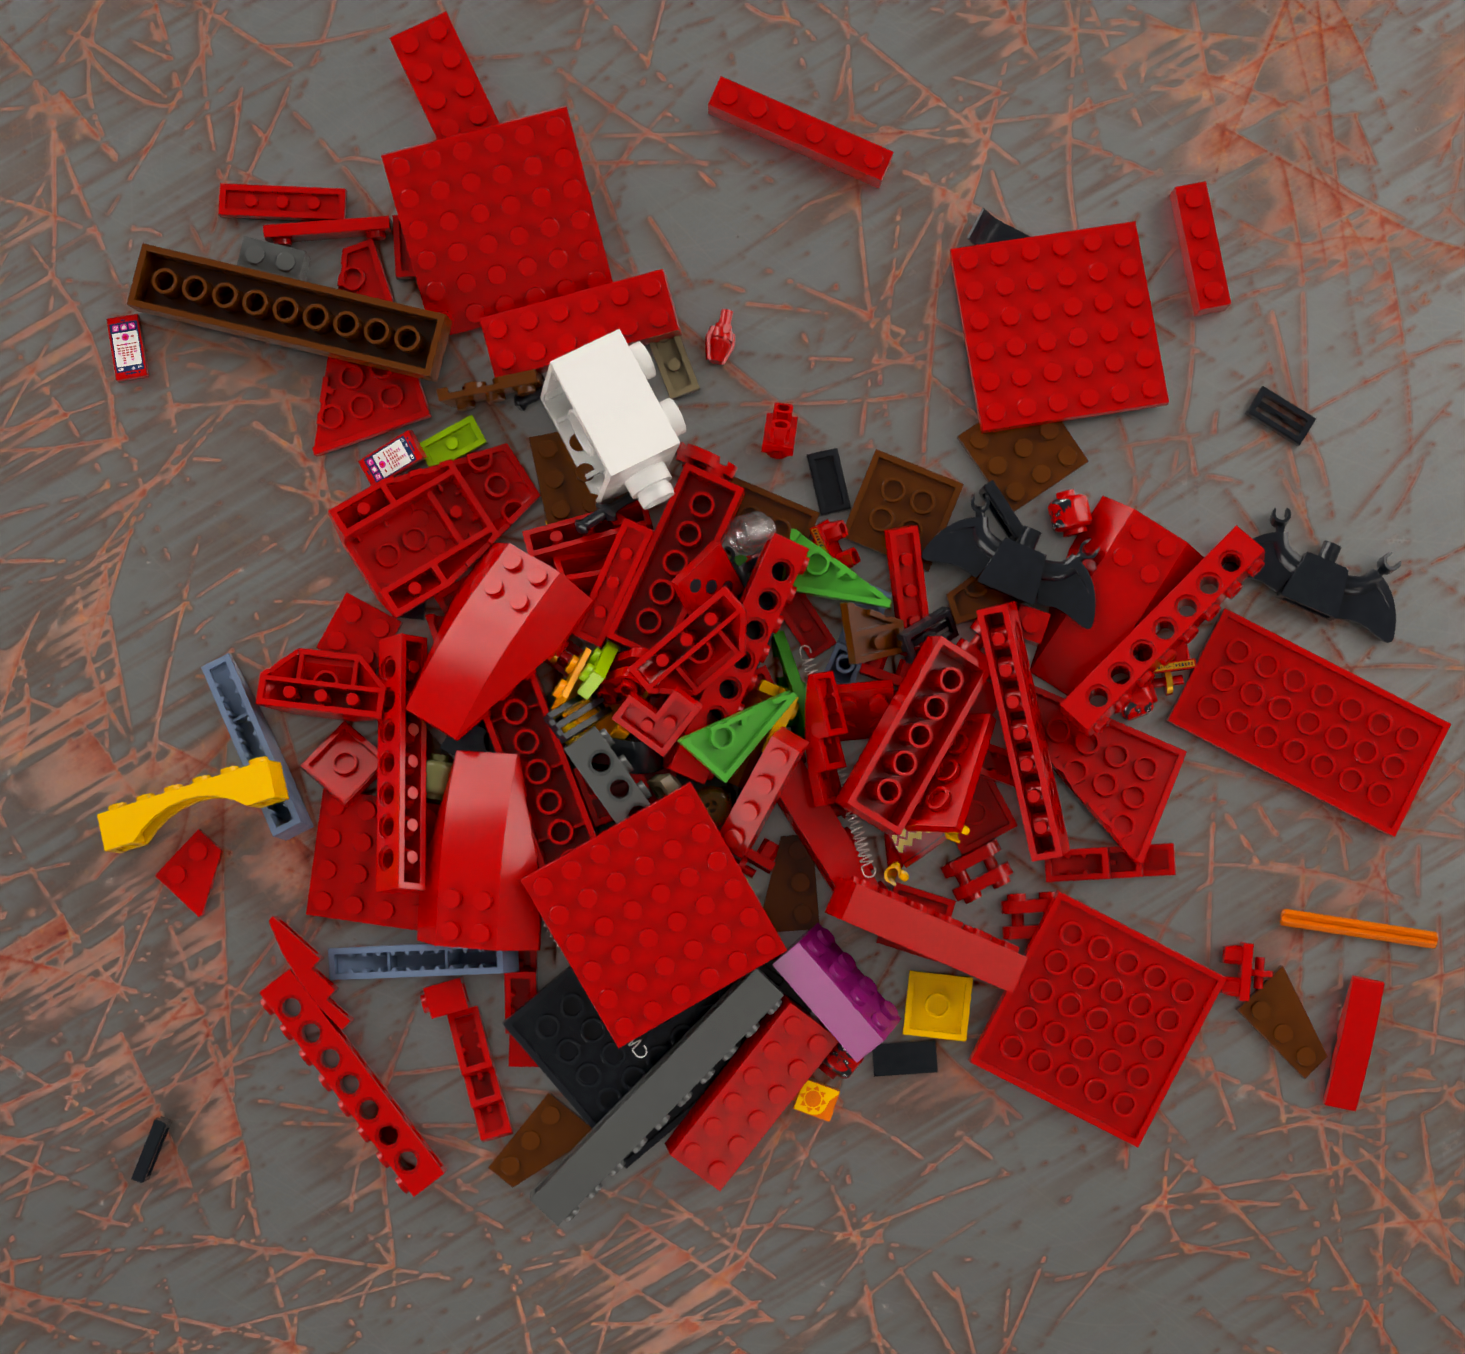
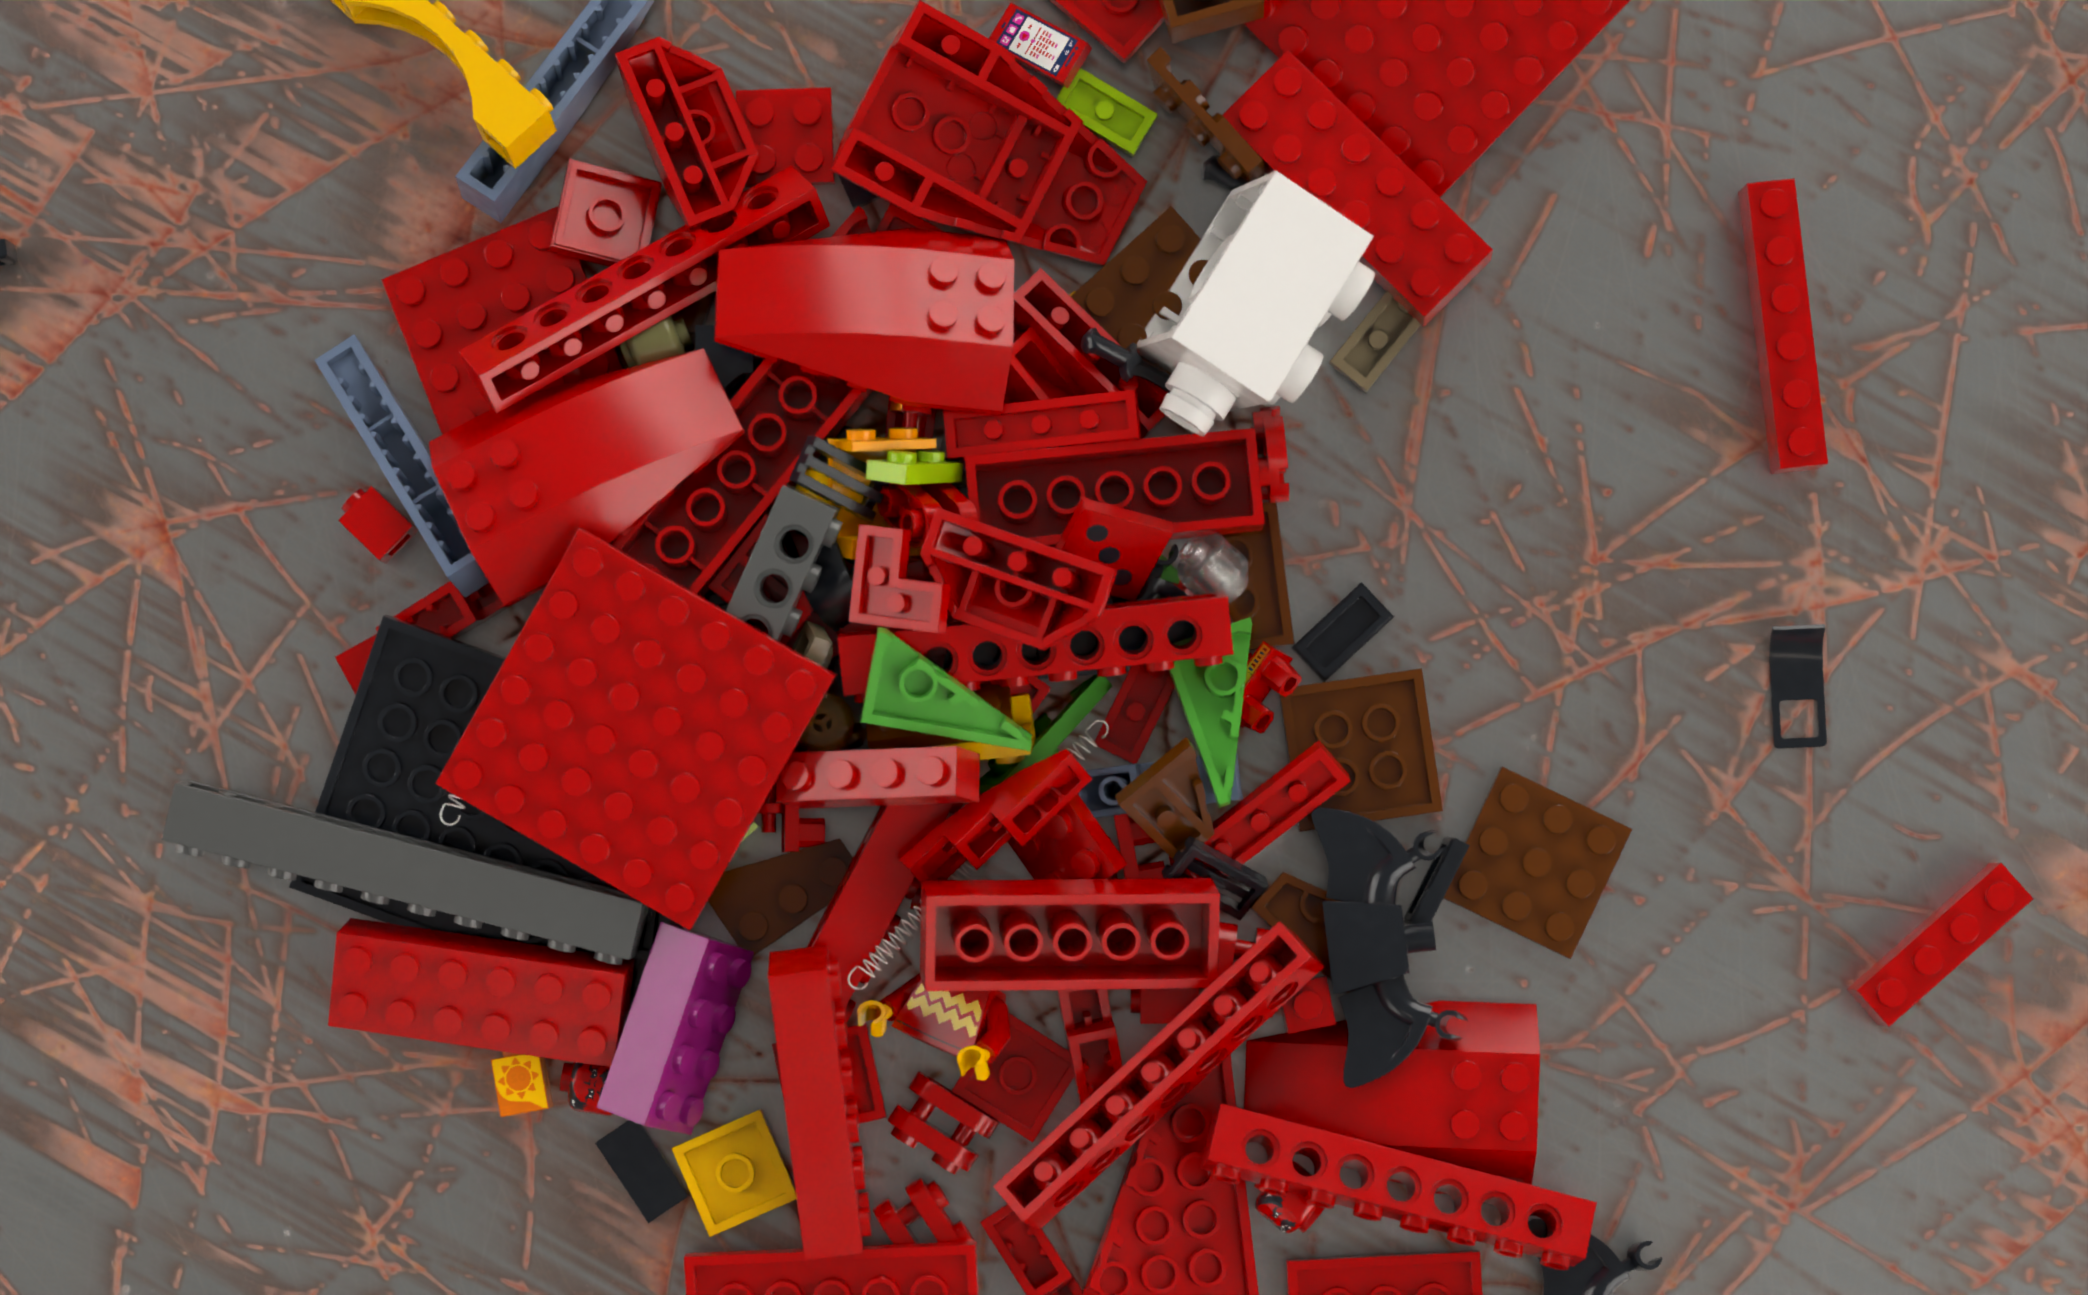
camera: 60 degrees right, 0 degrees up
red wing [155,829,223,917] -> none
red brick [259,968,447,1197] -> none
red slope [269,915,354,1030] -> none
red slope [447,1006,514,1143] -> none
reddish brown wing [488,1092,592,1188] -> none
red piece [705,309,735,366] -> none
red hips [761,403,798,459] -> none
red wing [905,714,997,833] -> none
red plate [949,221,1169,434] -> none
red head [1048,489,1092,538] -> none
red hips [1138,642,1197,696] -> none
black tile [1245,386,1316,446] -> none

